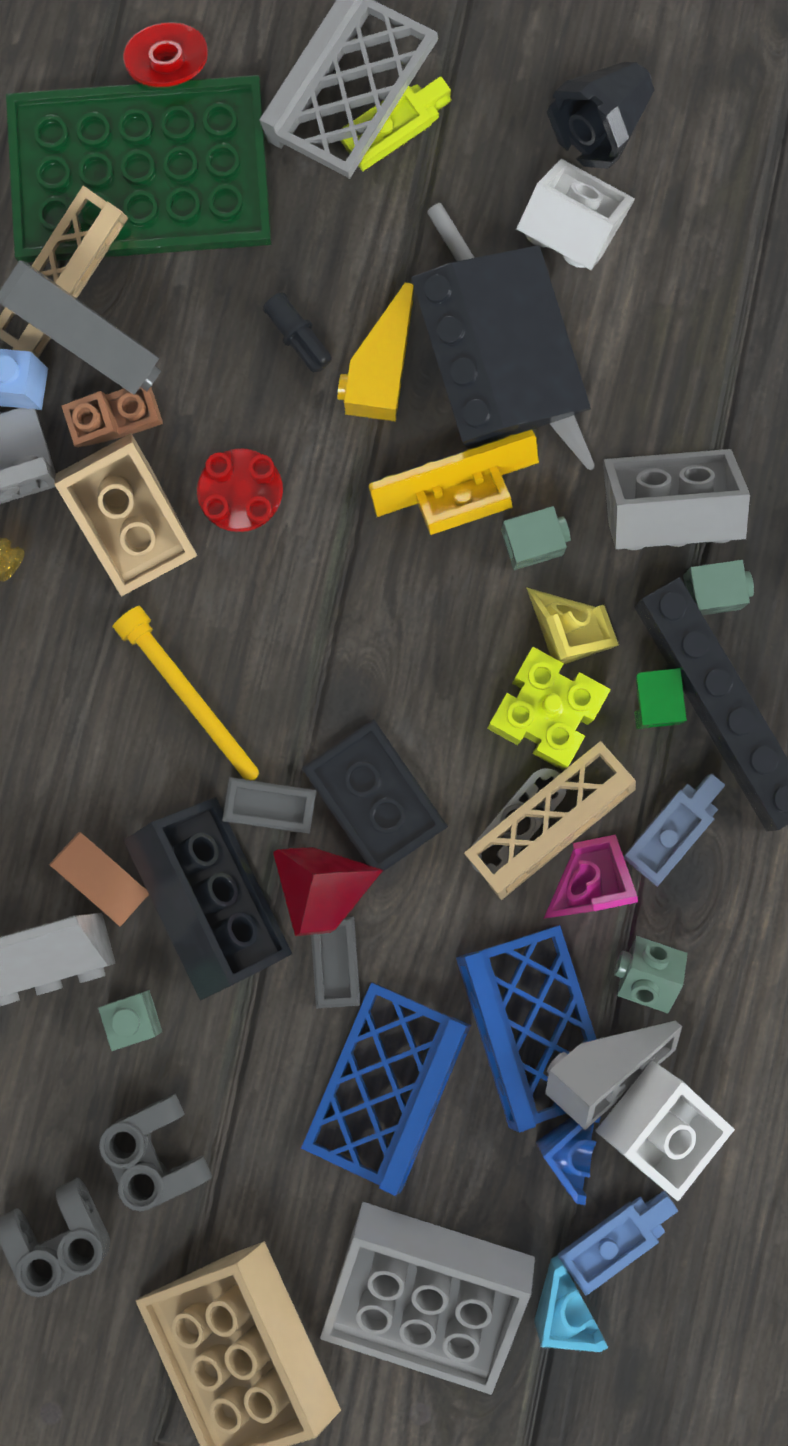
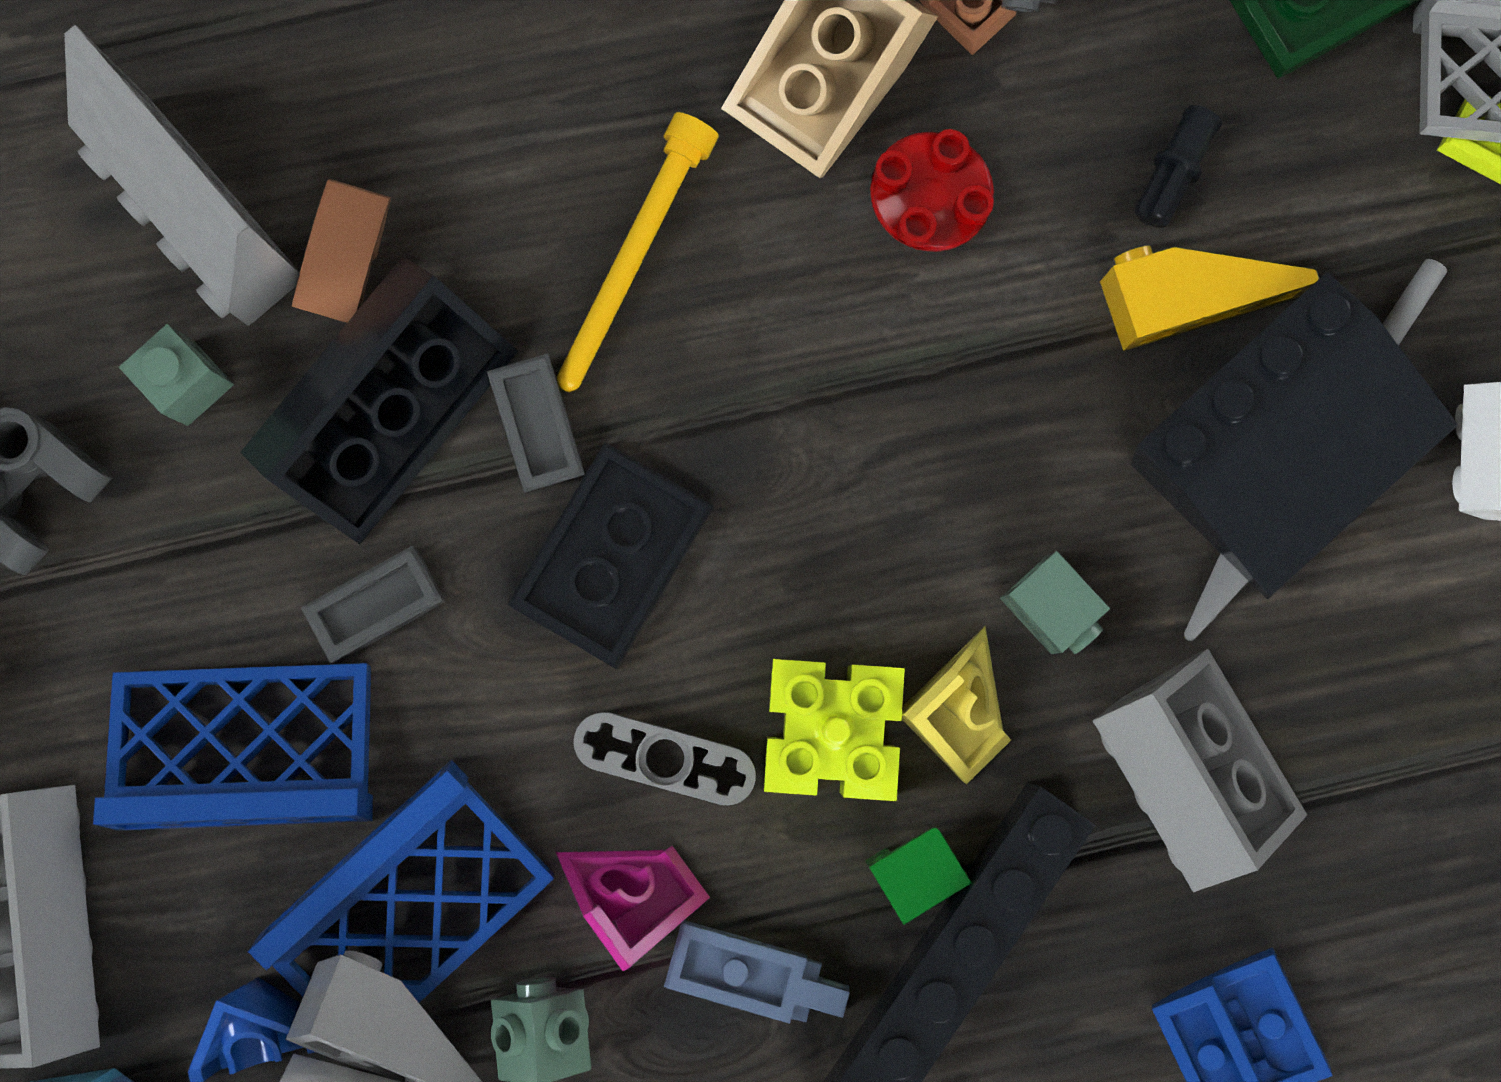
camera: 65 degrees right, 0 degrees up
dark red slope [273,847,383,936] -> none
yellow bracket [369,430,539,535] -> none
tan fence [464,741,636,900] -> none
sand green brick [683,560,754,615] -> none

